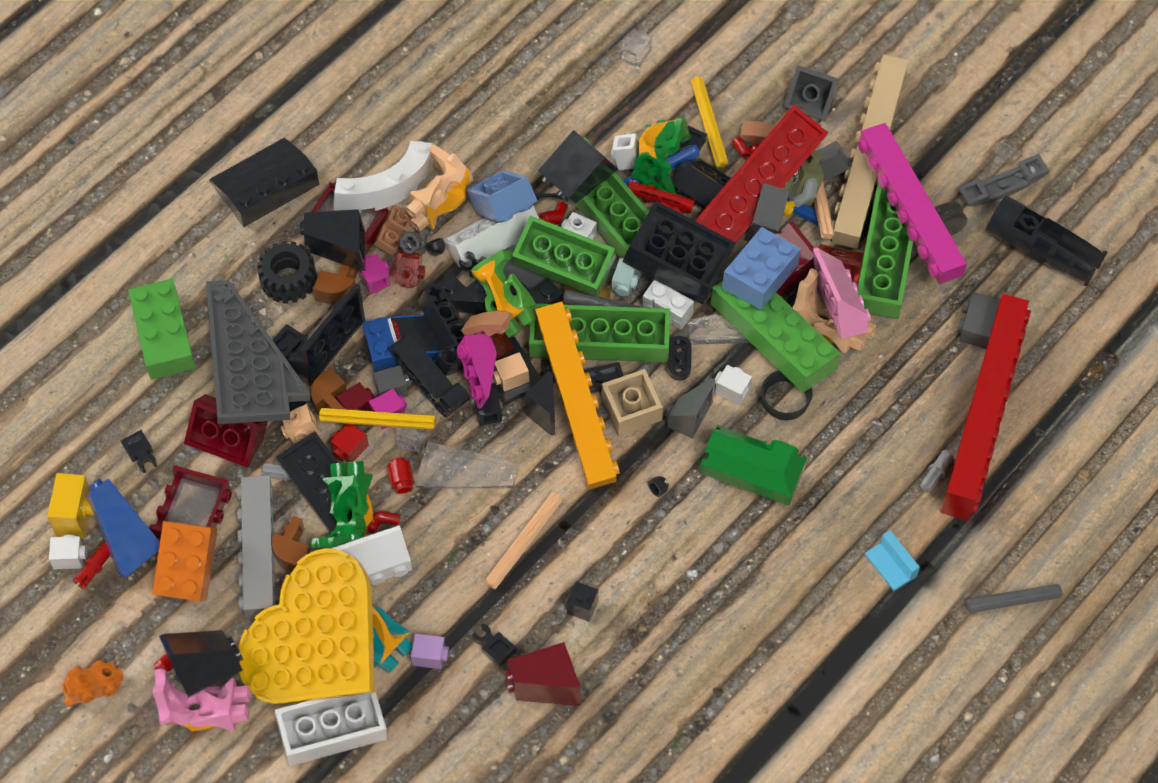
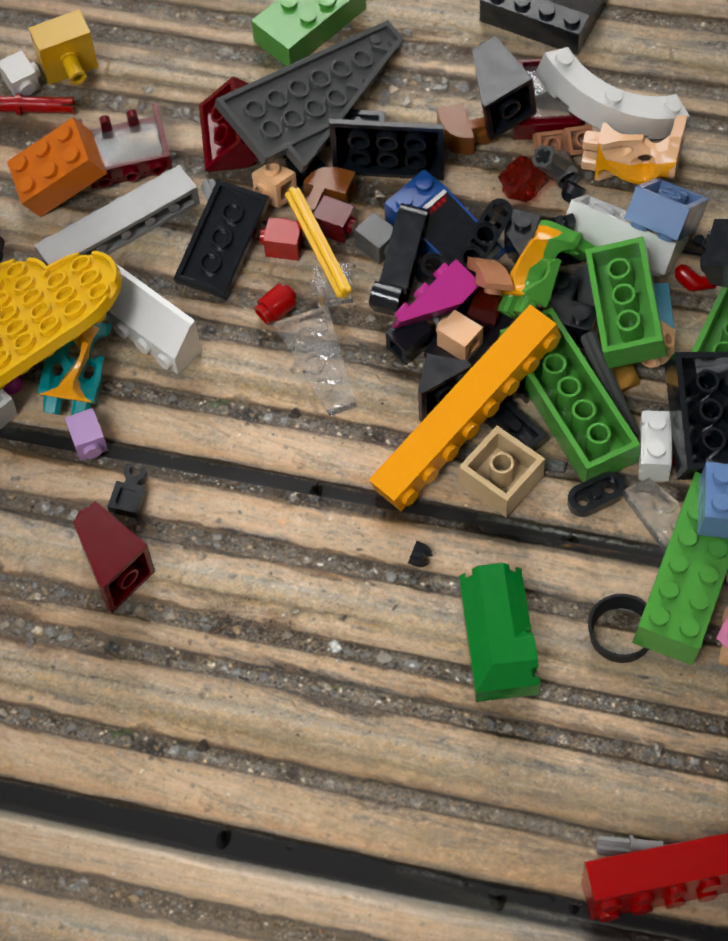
camera: 65 degrees right, 0 degrees up
blue slope [86,479,160,578] -> none
black plate [120,430,157,473] -> none
black tyre [257,241,317,304] -> none
dark orange brick [272,516,311,573] -> none
green hips [311,461,373,548] -> none
dark pink brick [358,254,391,295] -> none
red arm [366,511,400,533] -> none
dark pink brick [369,389,407,430] -> none
light nougat axle [485,492,562,589] -> none
white brick [561,212,597,240] -> none
black brick [567,581,599,622] -> none
light aqua brick [612,258,641,296] -> none
dark grey slope [666,378,715,439] -> none
white brick [715,365,752,405] -> none
medium azure panel [864,530,920,592] -> none

